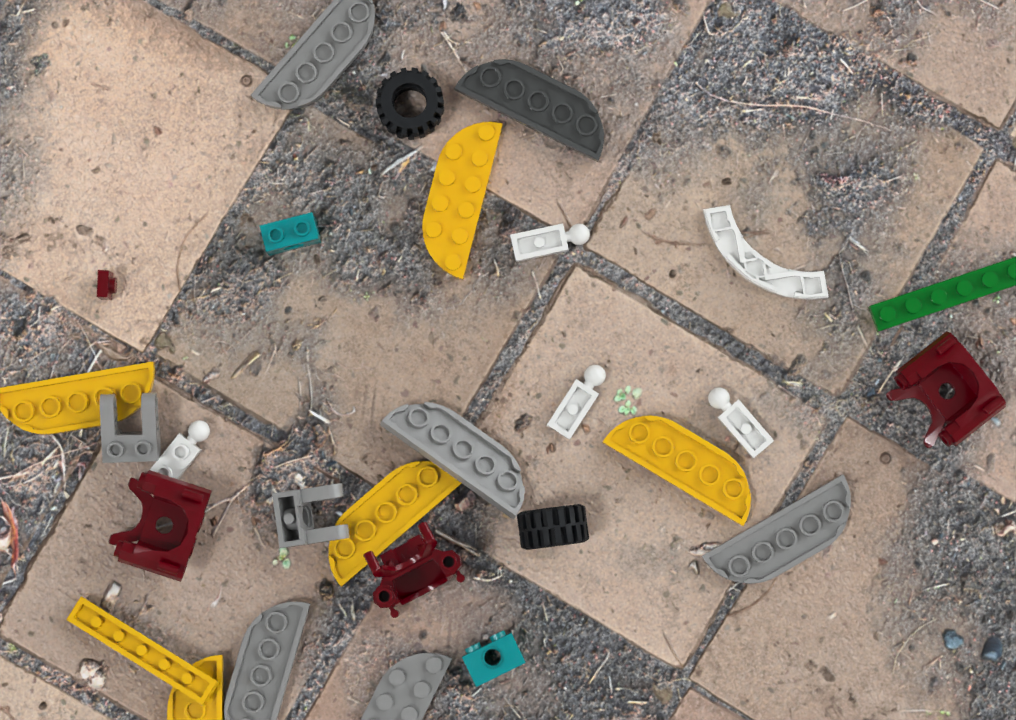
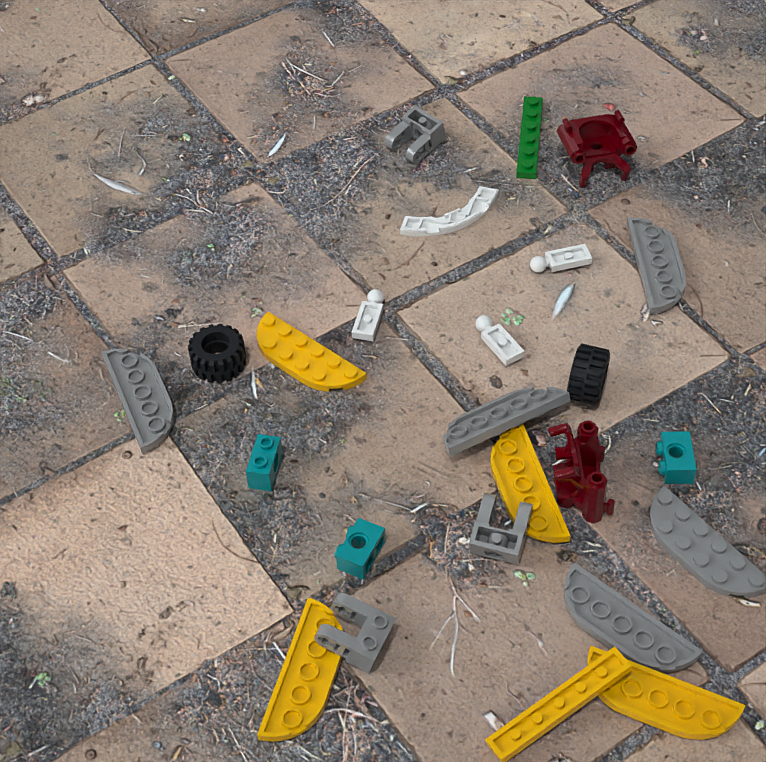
camera: 65 degrees left, 35 degrees down
dark red plate [97,270,117,300] -> none
dark red piece [109,470,212,582] -> none
white plate [150,420,210,480] -> none
dark grey plate [454,59,604,162] -> none
yellow plate [602,416,751,526] -> none
none -> teal brick [334,518,386,580]
none -> light grey brick [385,106,446,164]

